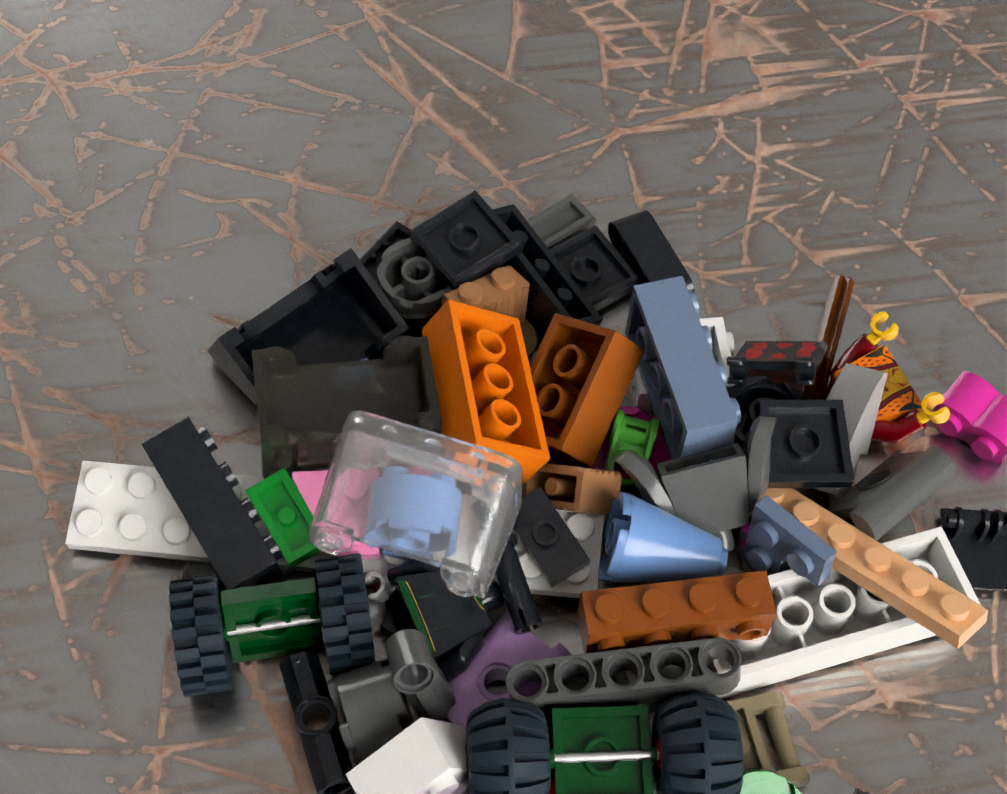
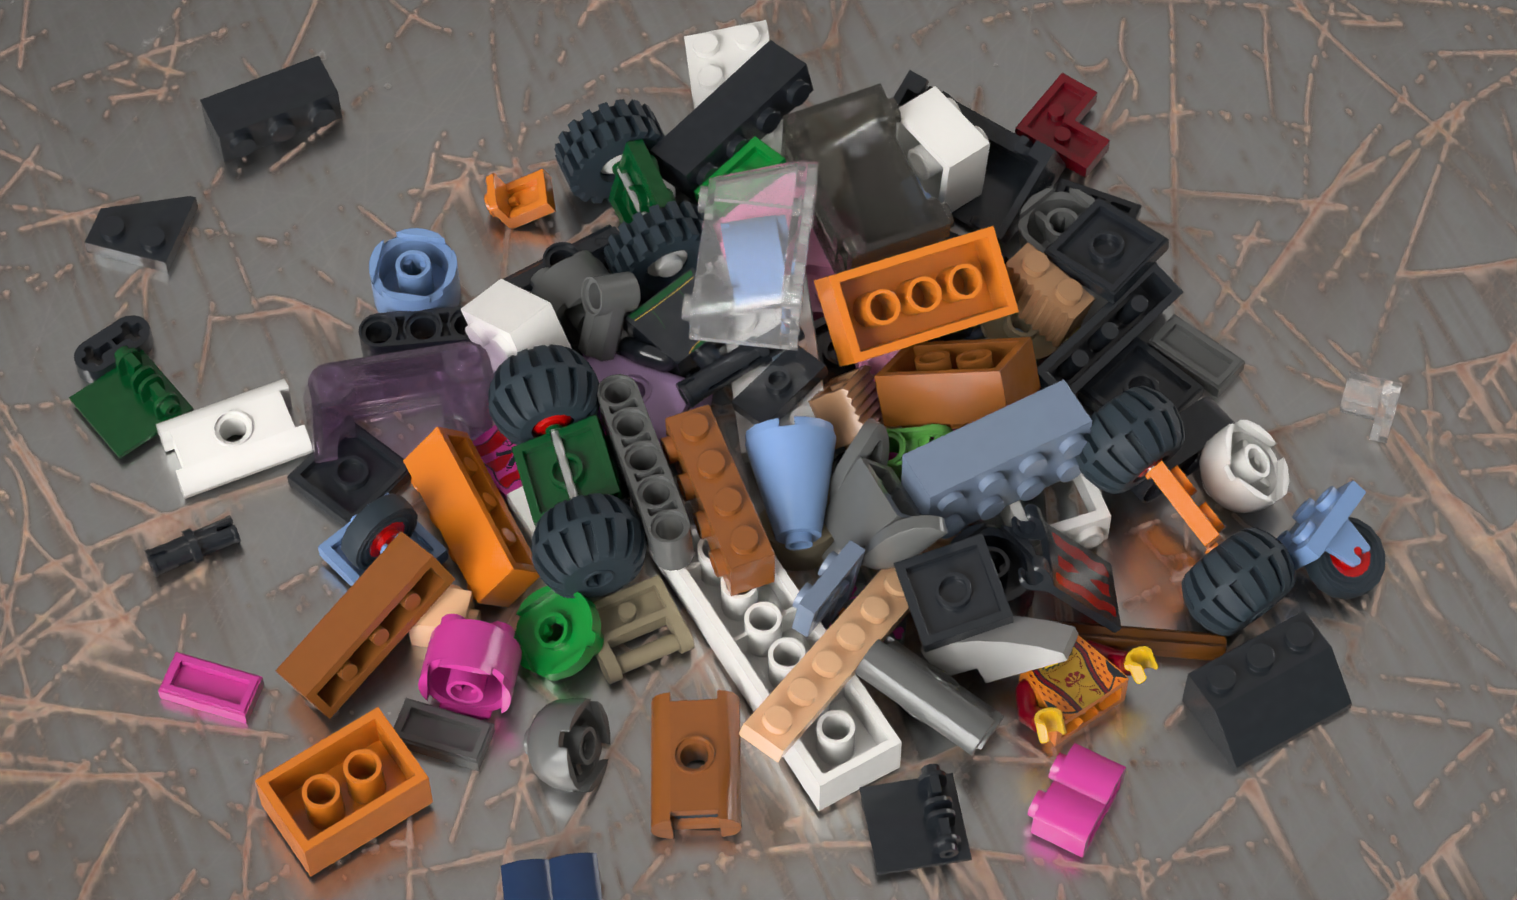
camera: 80 degrees right, 0 degrees up
none -> orange bracket [484,169,556,230]
none -> dark orange piece [651,690,742,839]
none -> white brick [890,86,990,218]
none -> dark red plate [1015,73,1110,178]
none -> black plate [1075,386,1296,636]
none -> black slope [1182,611,1352,772]
none -> white cylinder [1199,420,1290,513]
none -> plate [1277,480,1385,600]
none -> clear panel [1340,371,1402,444]

